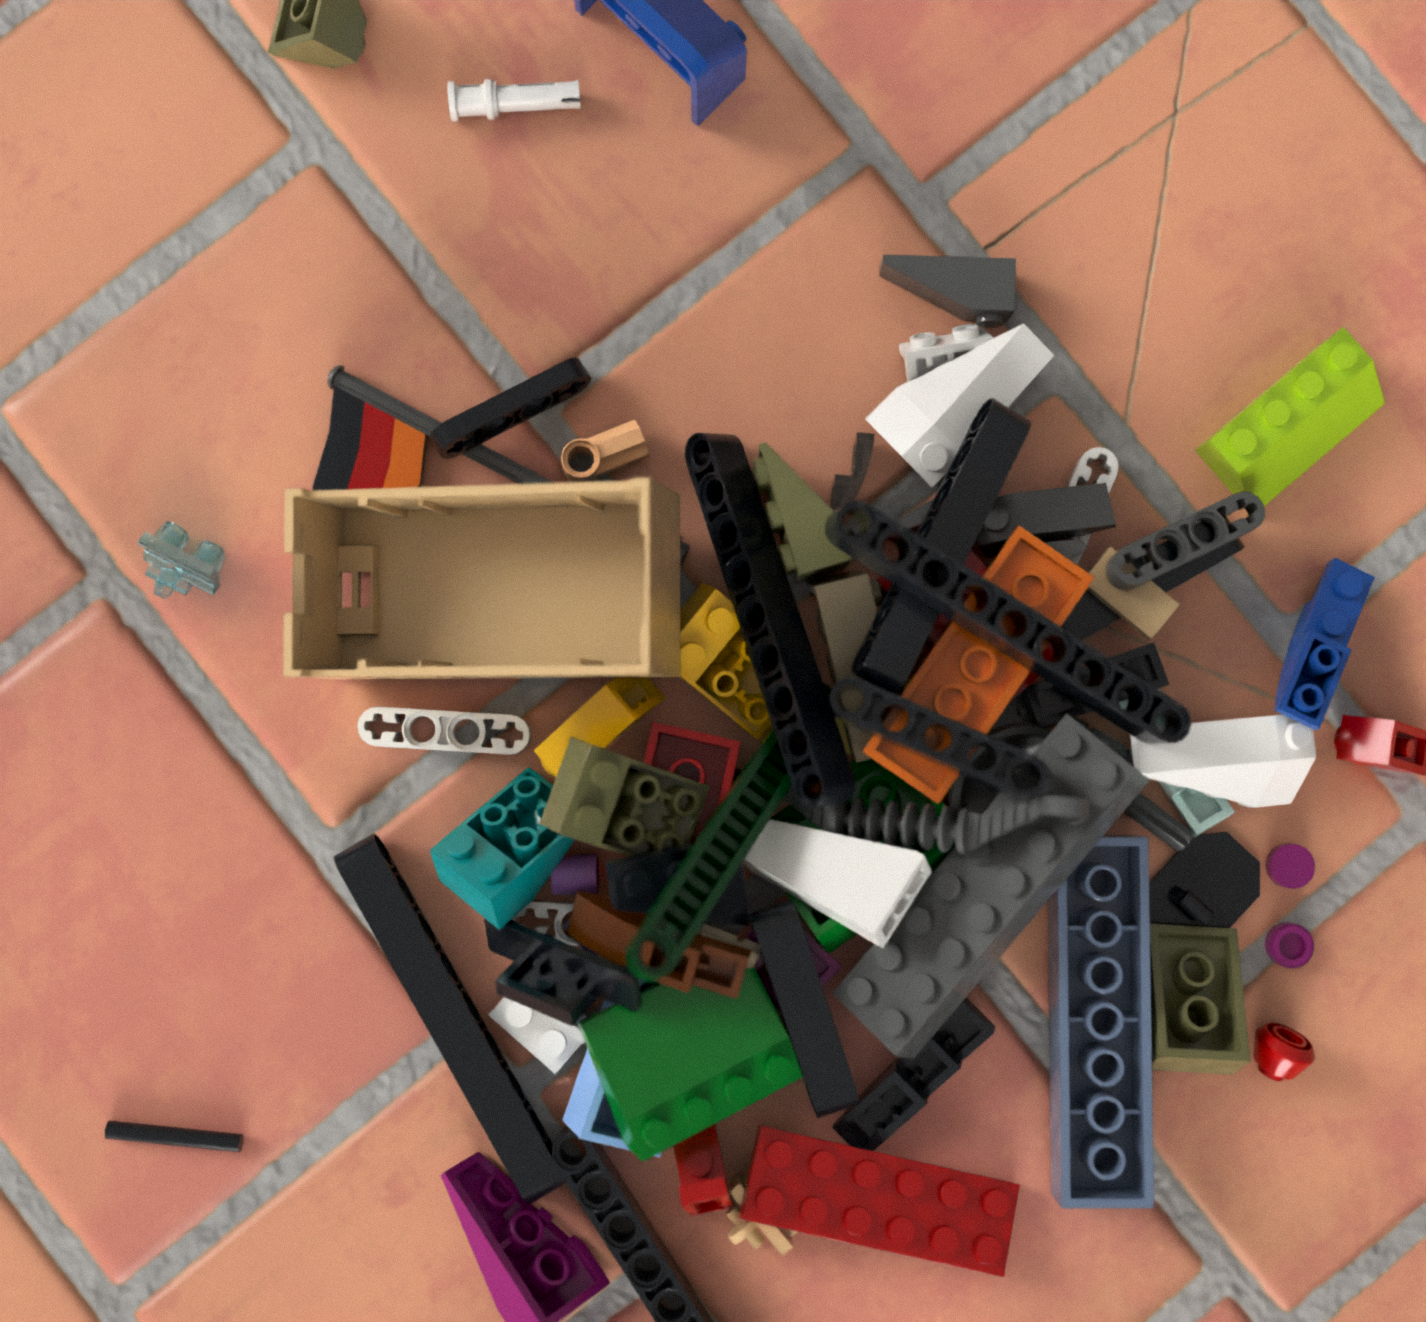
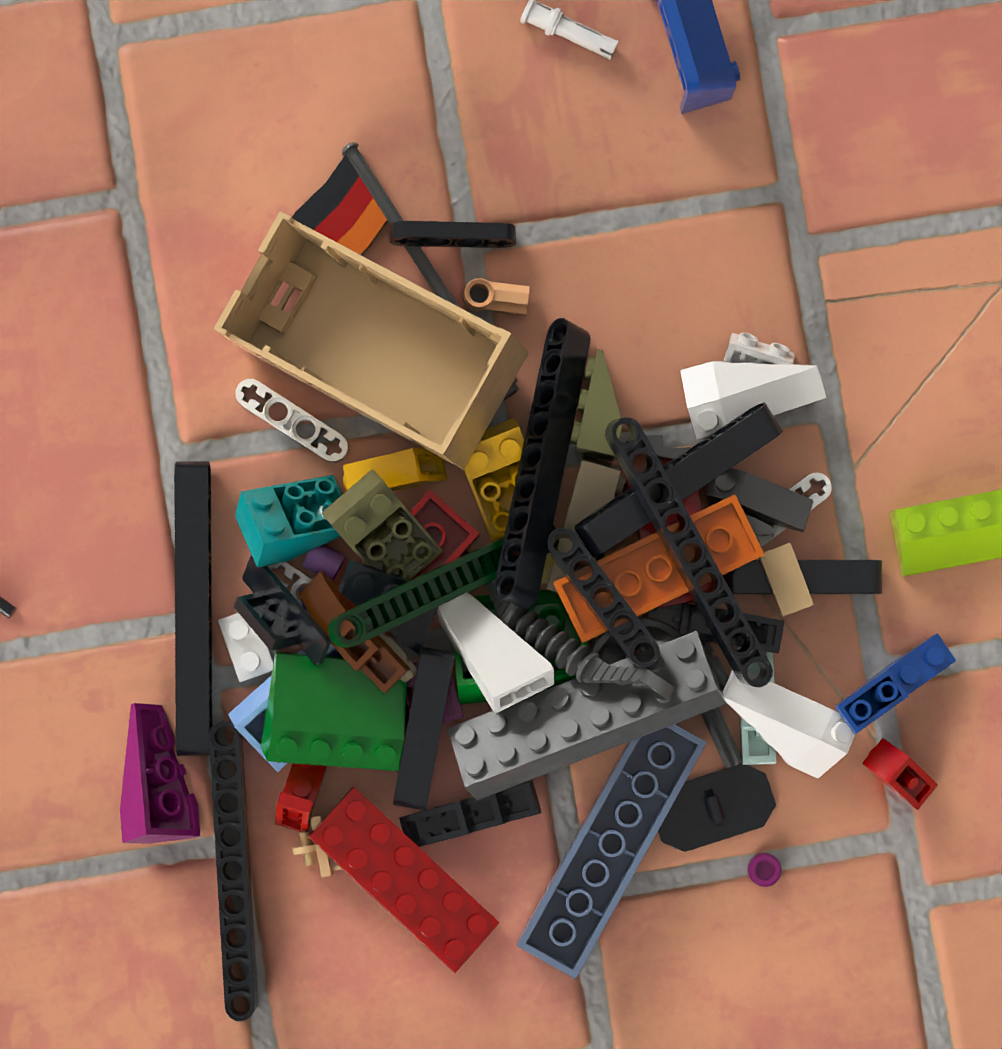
camera: 30 degrees right, 0 degrees up
clear light blue hips [138,521,225,599] -> none
clear smoke slope [830,432,875,517] -> none
dark grey slope [879,255,1016,328] -> none
dark grey beam [1106,491,1265,591] -> none
olive slope [1150,924,1250,1075] -> none
red cone [1253,1022,1315,1082] -> none
magenta tile [1266,843,1315,889] -> none

